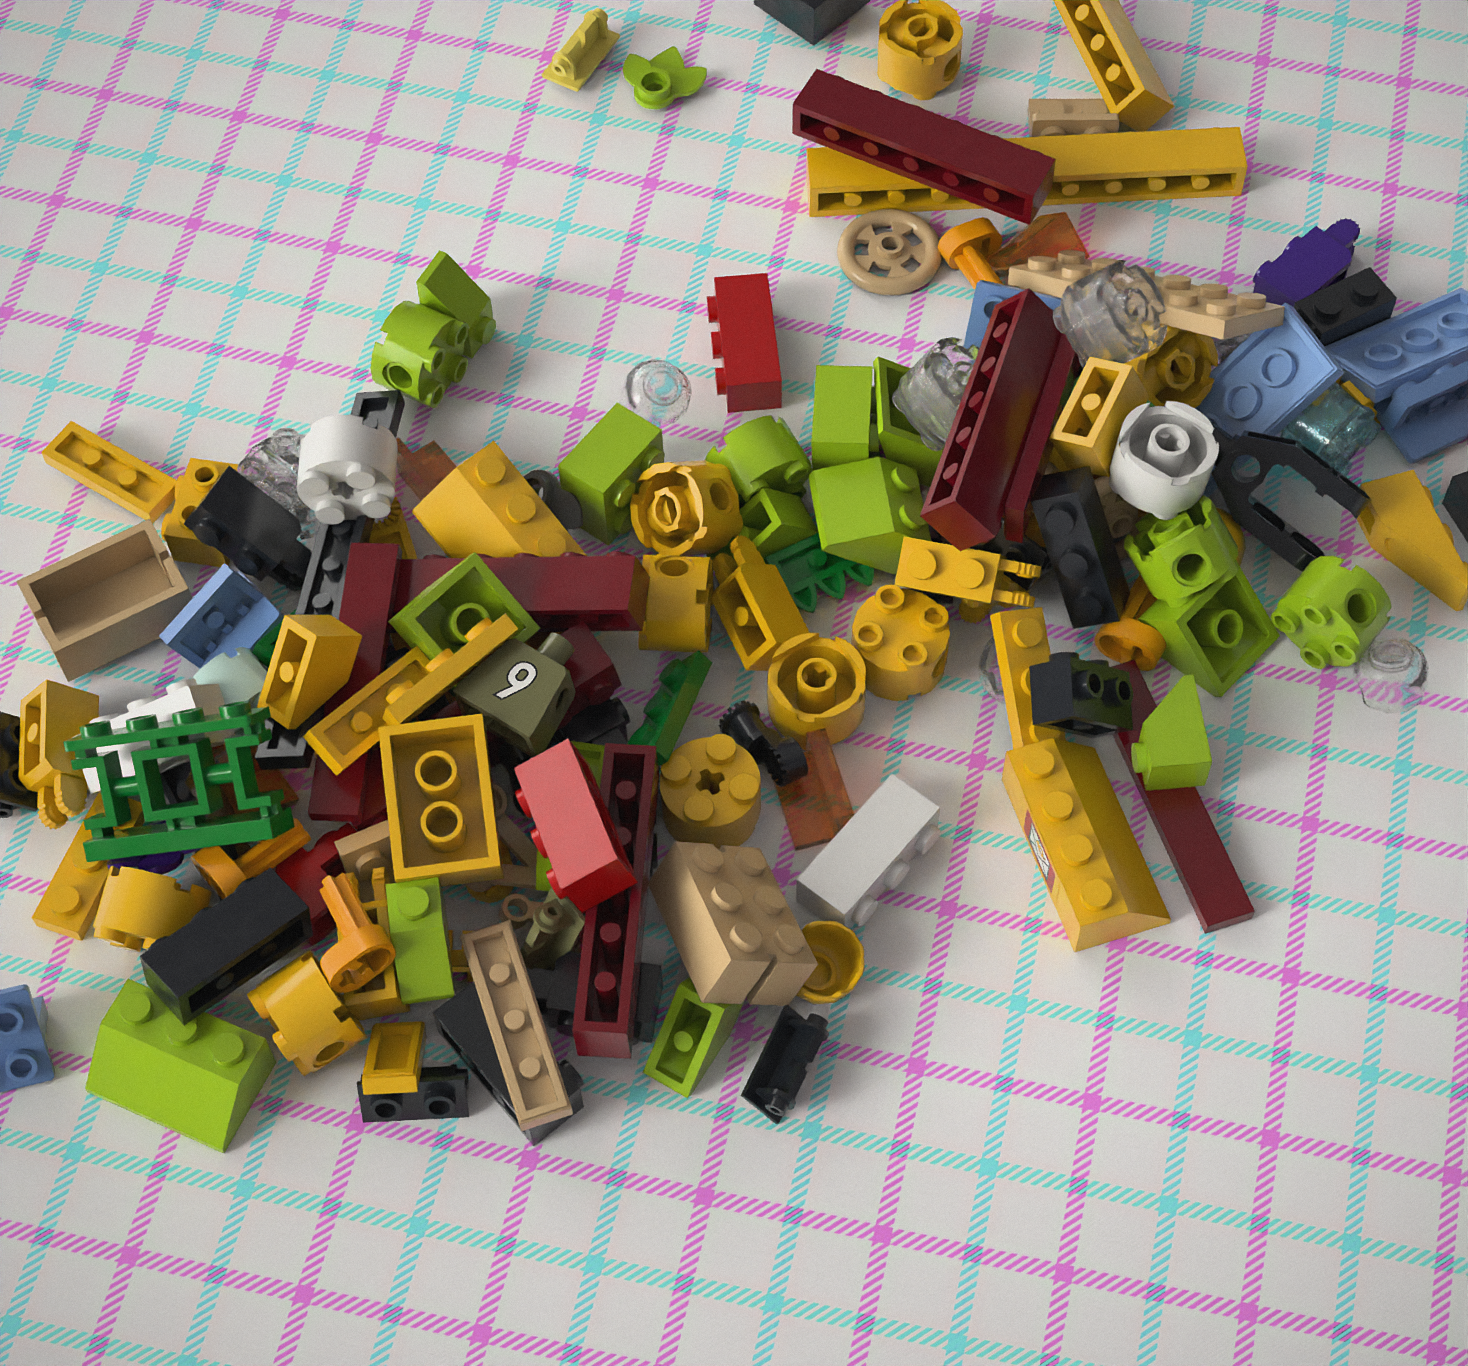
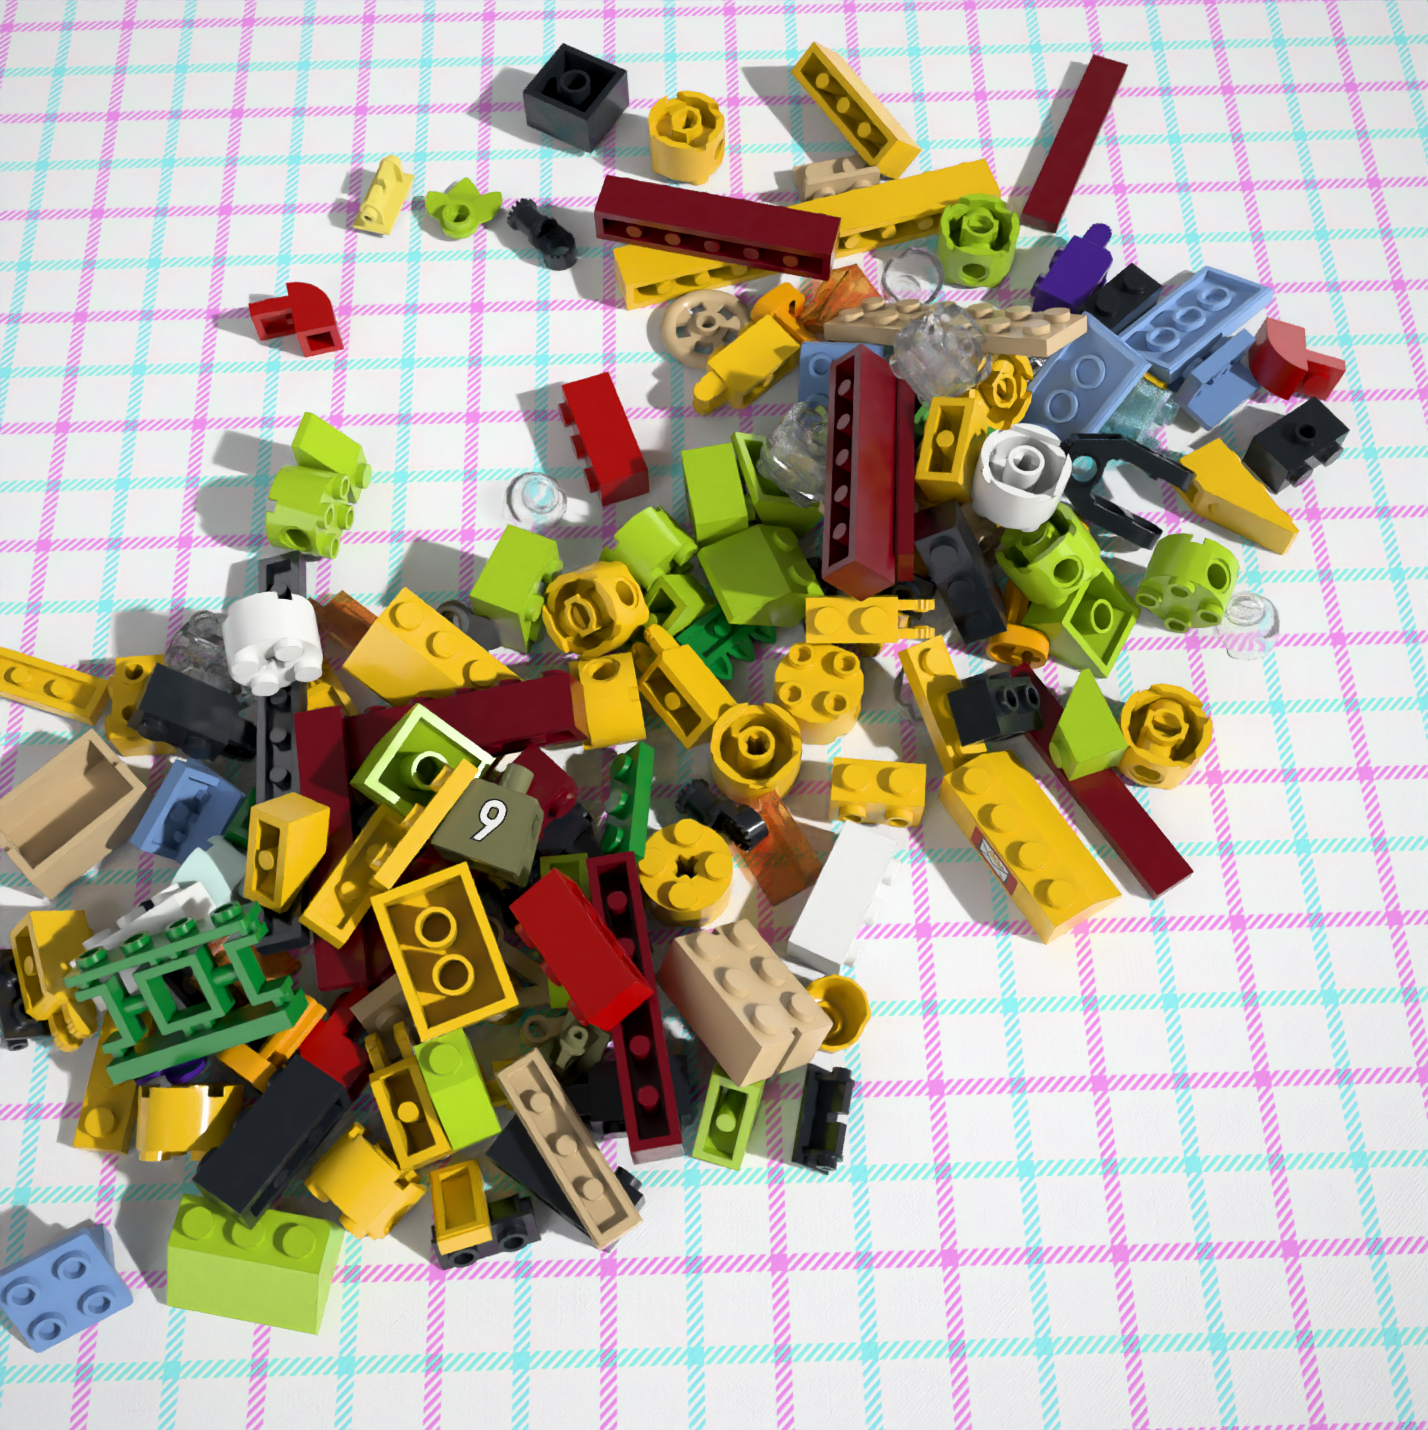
camera: 15 degrees left, 5 degrees up
light orange piece [319,873,396,993] -> none
none -> red brick [248,282,344,358]
none -> black connector [507,198,578,271]
none -> yellow hinge [692,314,801,417]
none -> yellow brick [828,757,926,828]
none -> clear hair [880,247,945,305]
none -> lime brick [935,194,1020,288]
none -> dark red tile [1020,54,1128,234]
none -> yellow brick [1113,683,1213,790]

